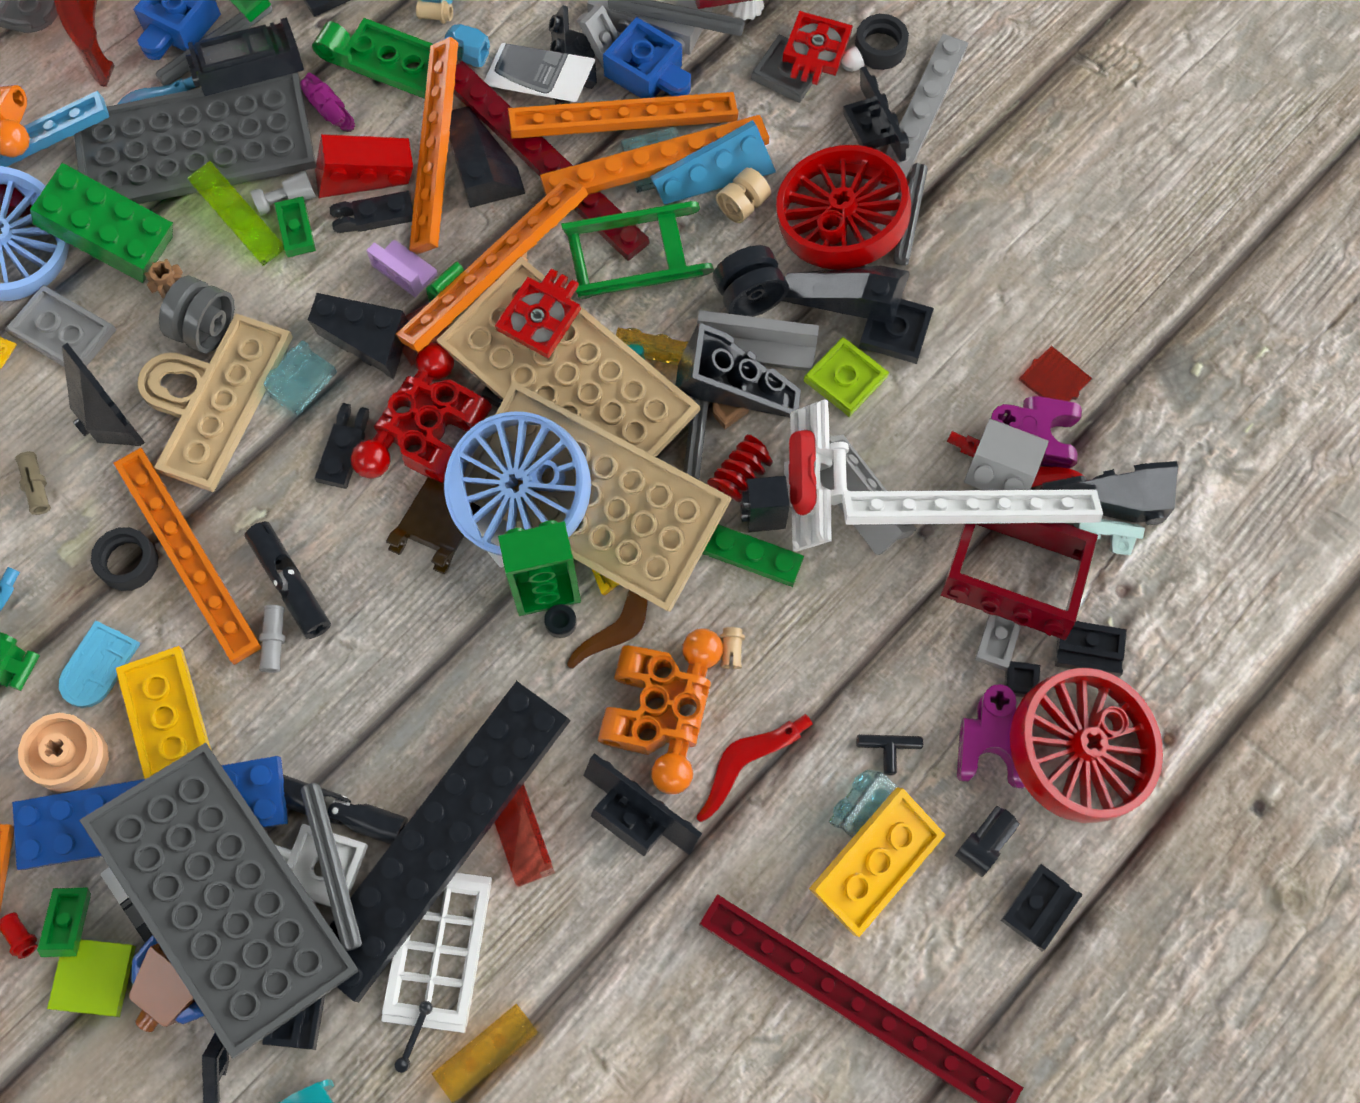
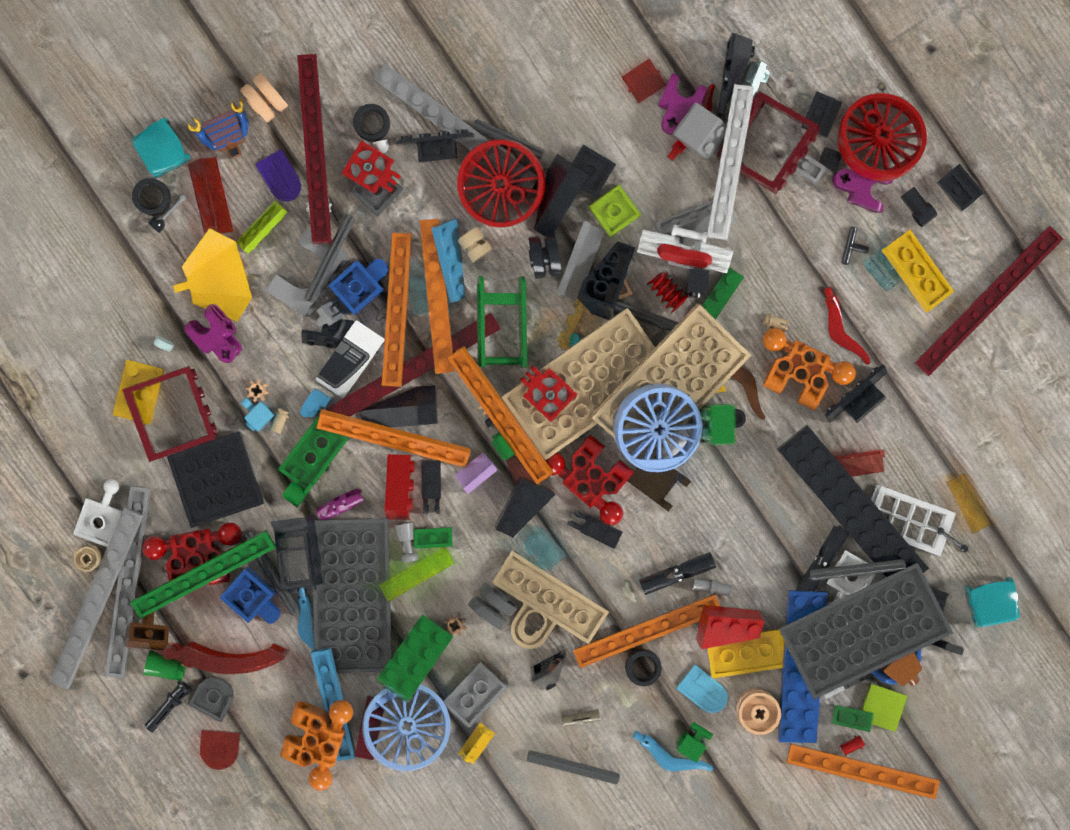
camera: 70 degrees left, 20 degrees up
none -> red wedge [696,605,764,650]

